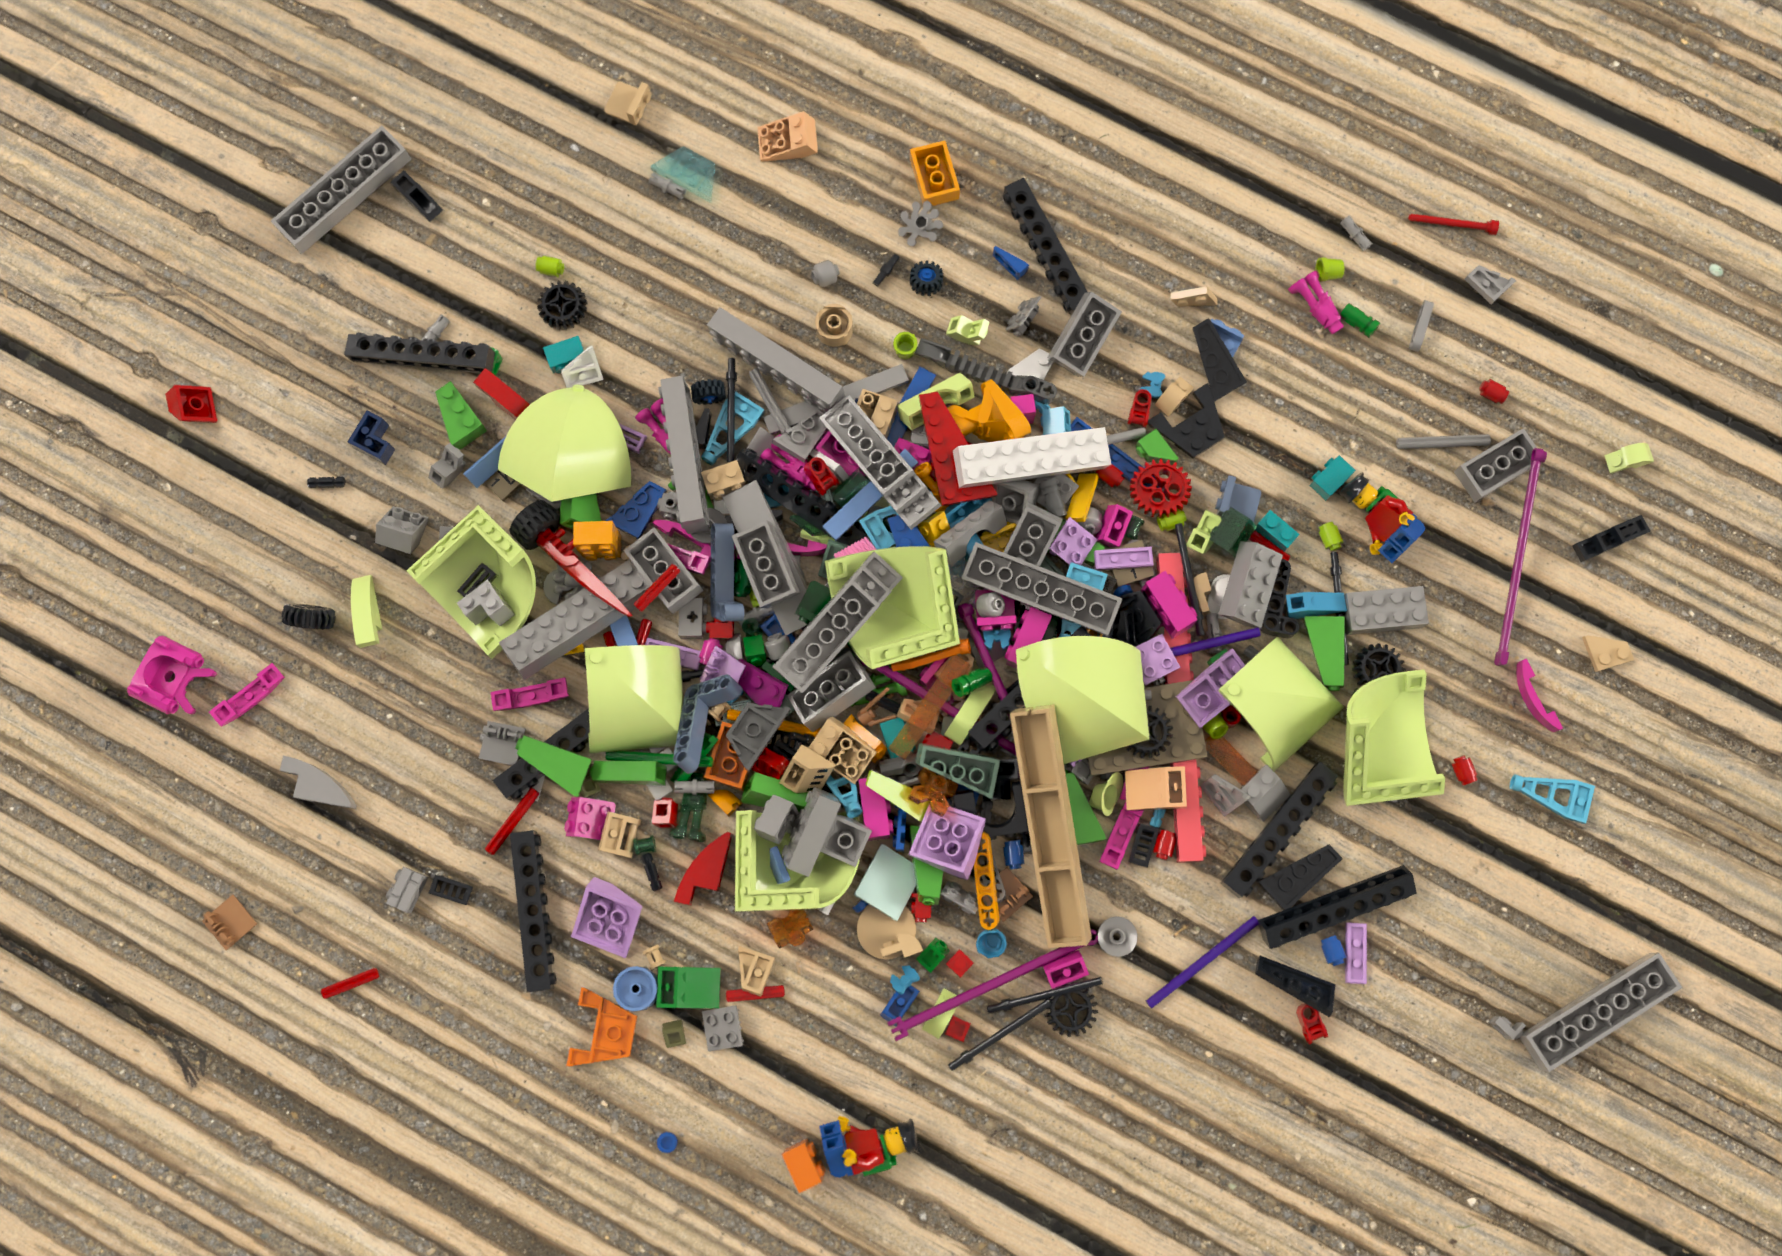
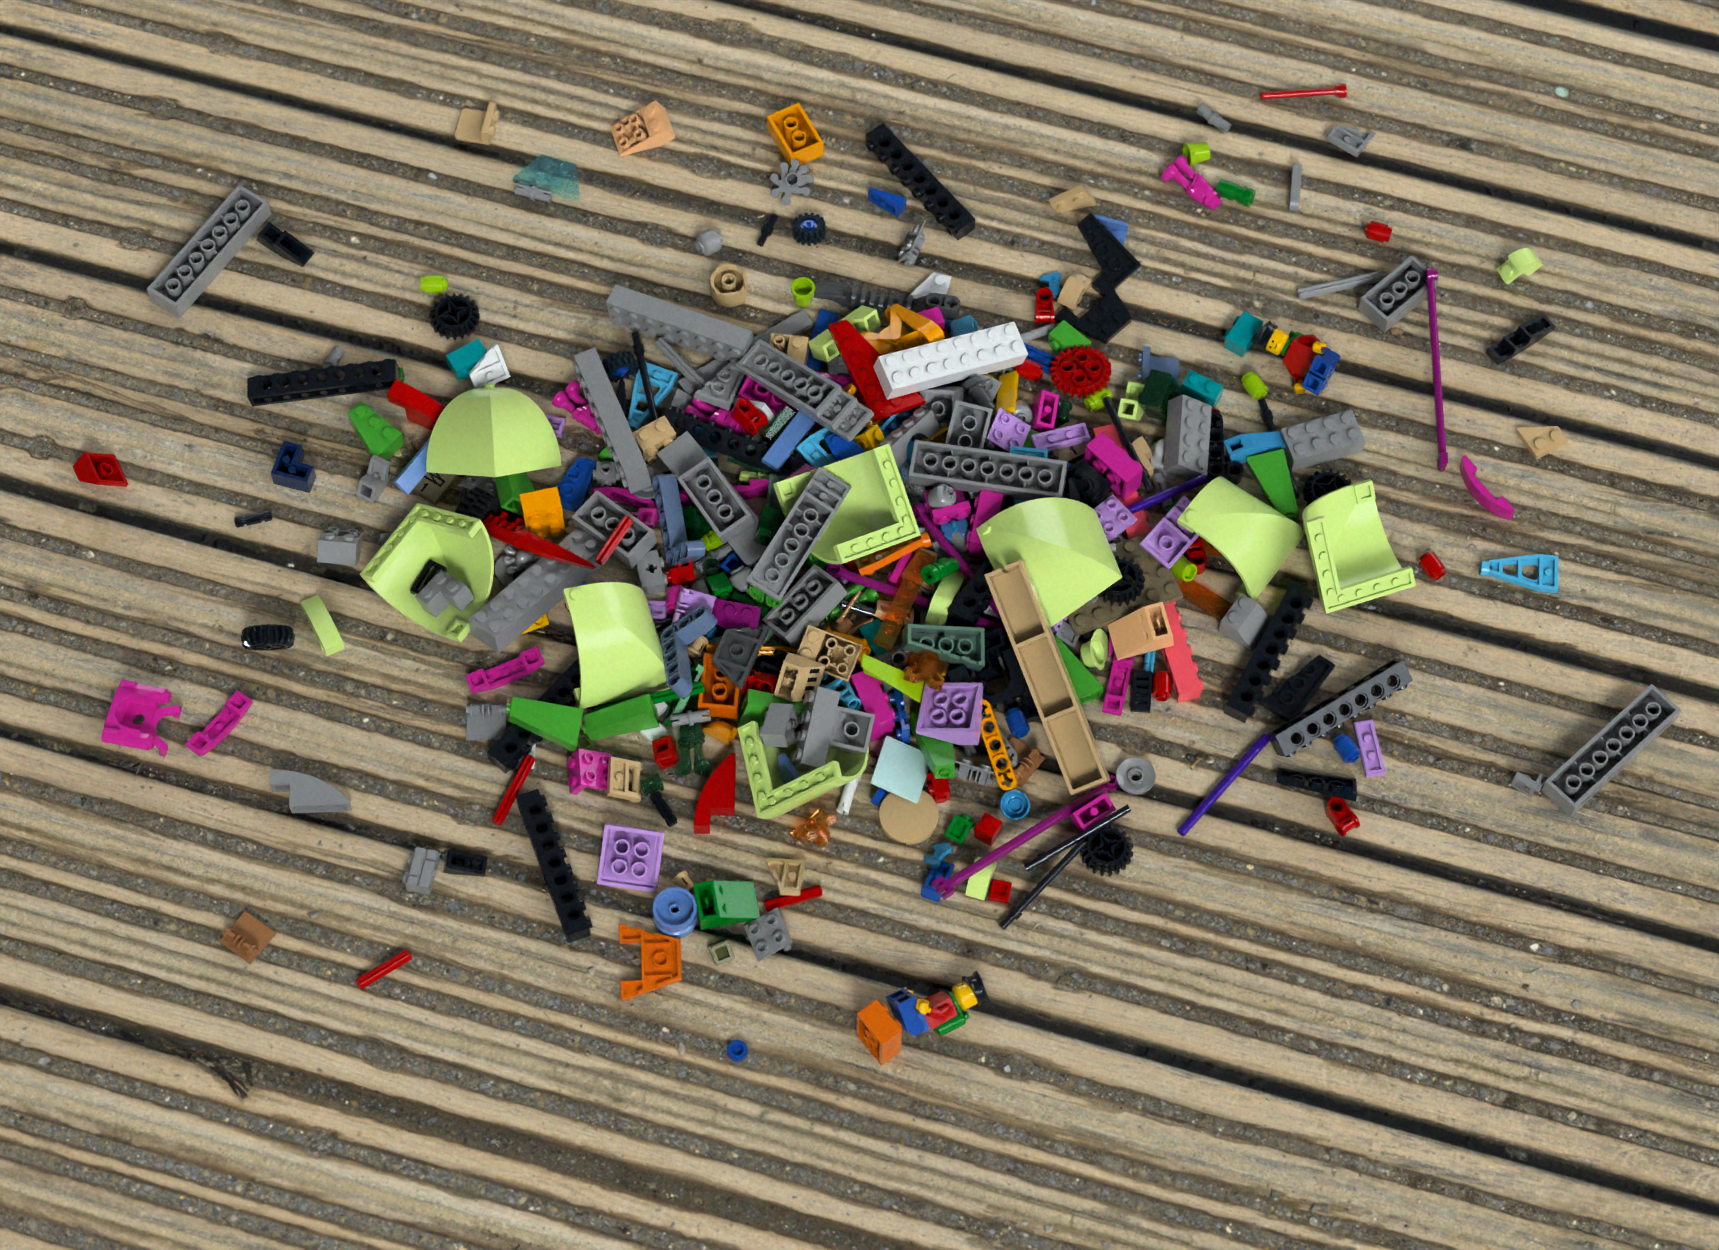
camera: 15 degrees left, 15 degrees down
tan brick [880,934,923,958] -> none
yellowish green brick [946,315,989,345] -> none
light grey brick [1047,292,1122,377] -> none
light grey wing [1200,774,1250,817] -> none

